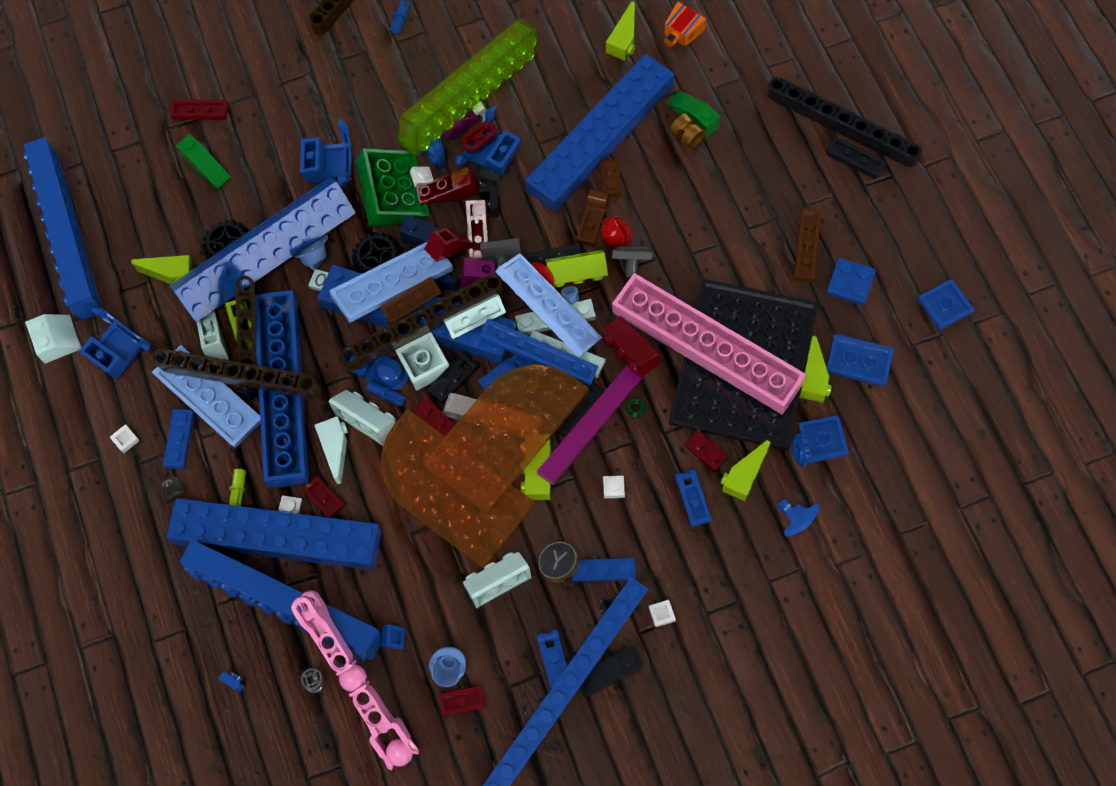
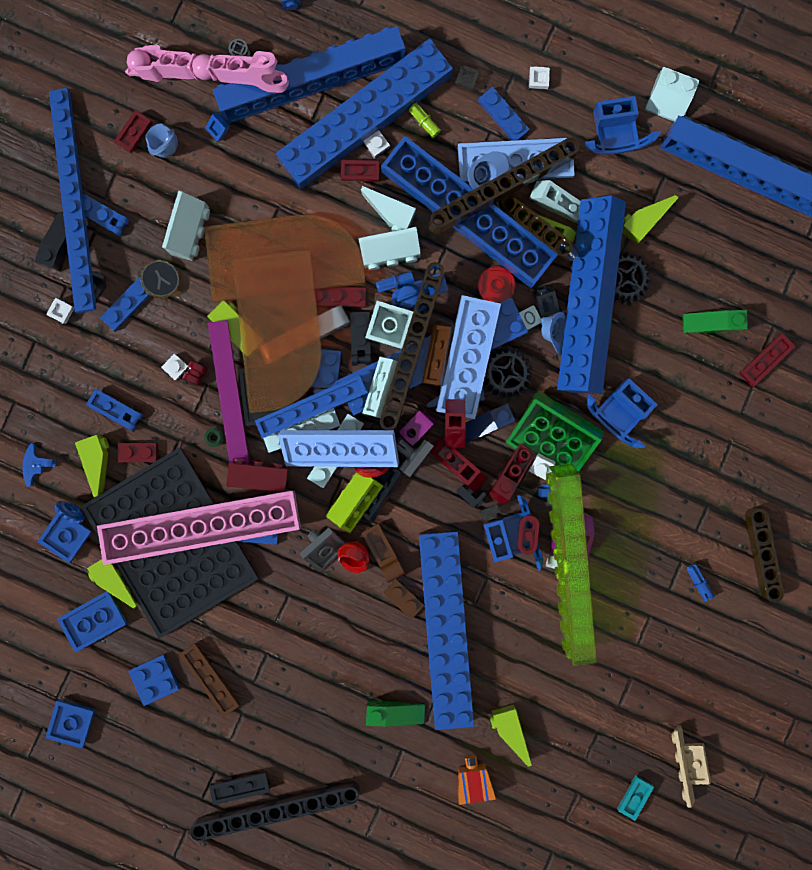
camera: 130 degrees right, 20 degrees up
medium blue bush [561,286,579,304] -> none
pearl gold wheel [670,113,706,149] -> none
none -> dark red wheel [182,361,208,386]
none -> medium blue piece [467,151,509,190]
none -> red tile [477,266,516,303]
none -> black bracket [532,285,560,318]

